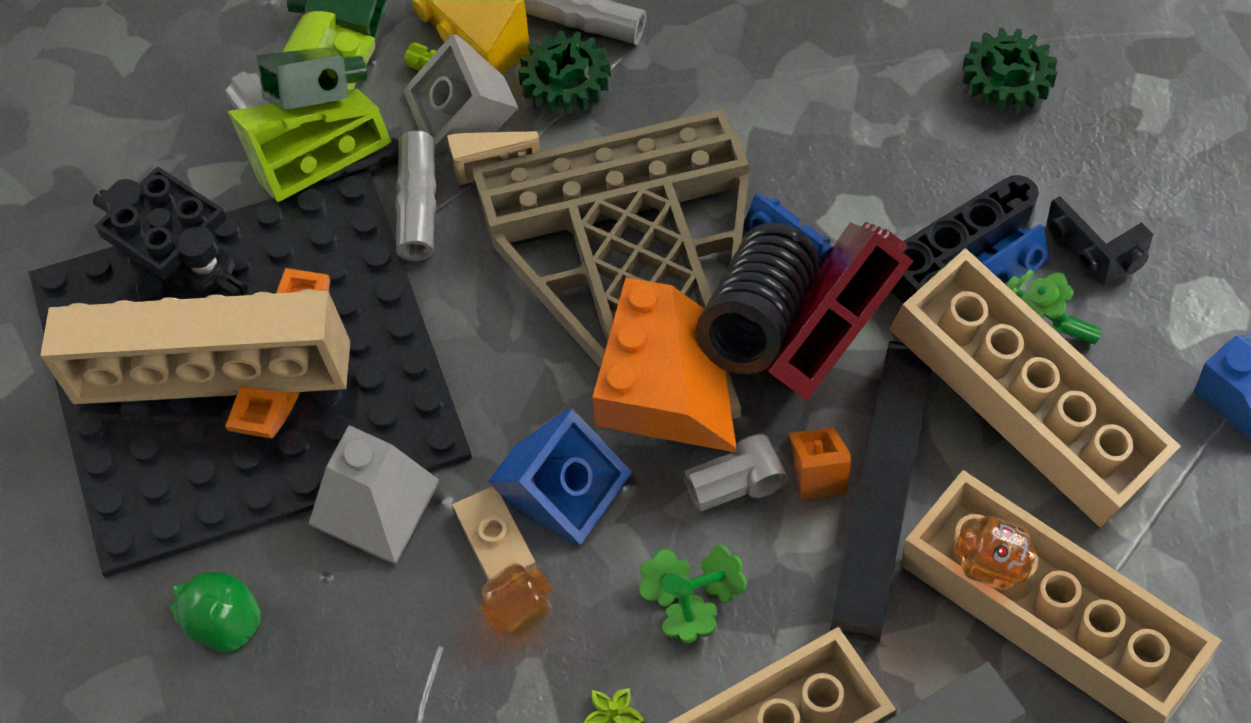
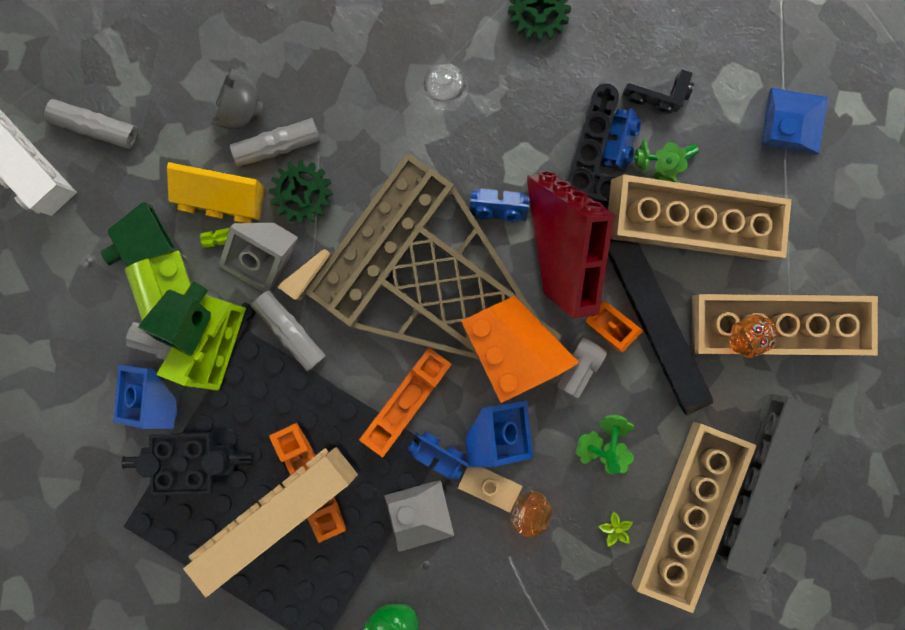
camera: 35 degrees left, 30 degrees up
black piece [696,222,819,374] -> none
none -> blue slope [113,365,177,429]
none -> orange slope [359,347,452,458]
none -> blue hinge [407,431,469,480]
none -> clear hair [423,63,468,111]

